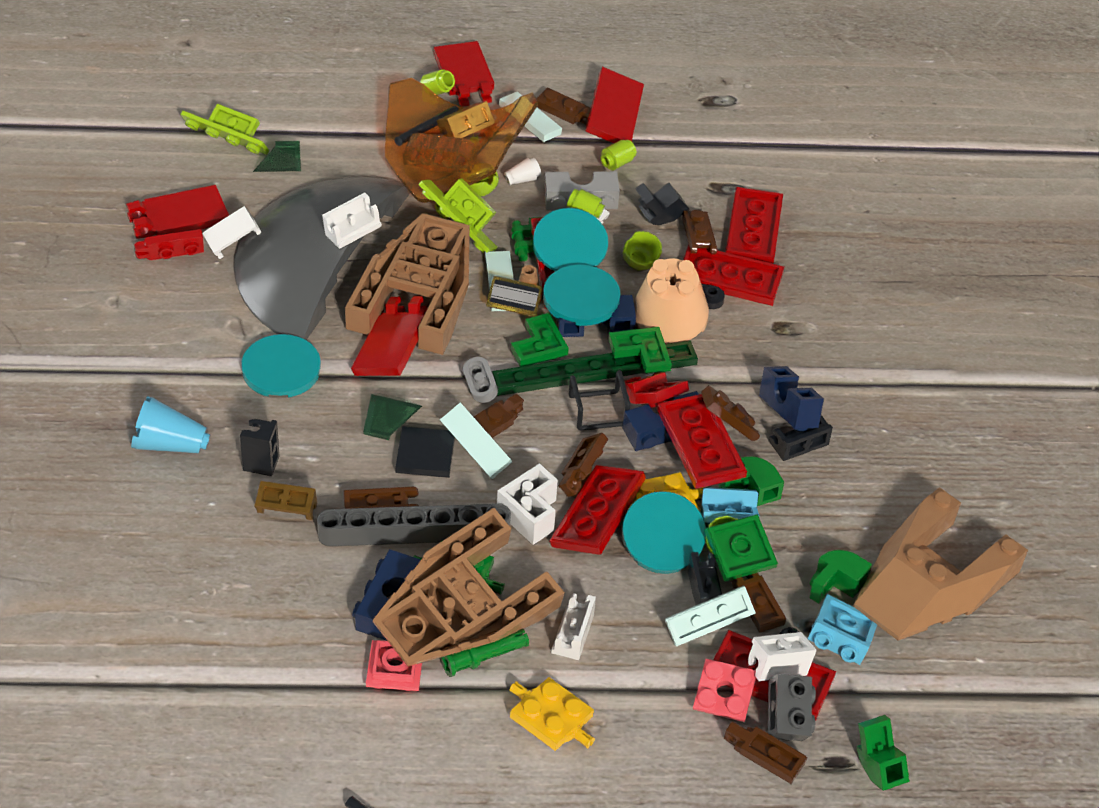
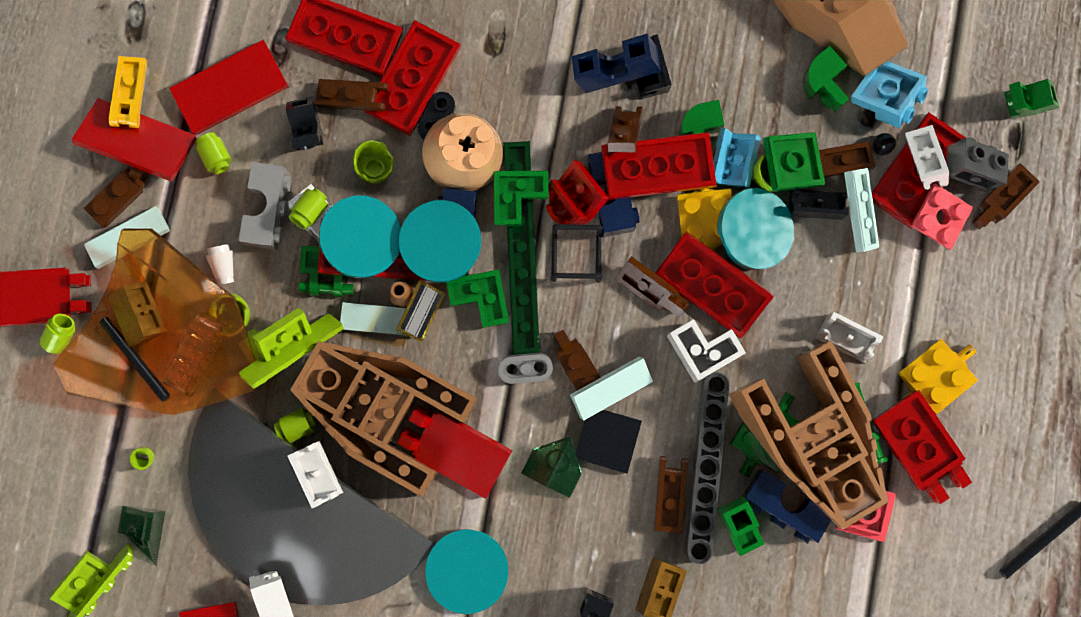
camera: 75 degrees left, 35 degrees up
none -> yellow plate [109,56,147,128]
none -> lime hinge [130,447,155,470]
none -> red tile [169,39,289,135]
none -> lime brick [274,407,317,443]
none -> green brick [717,496,764,556]
none -> red tile [871,390,972,504]

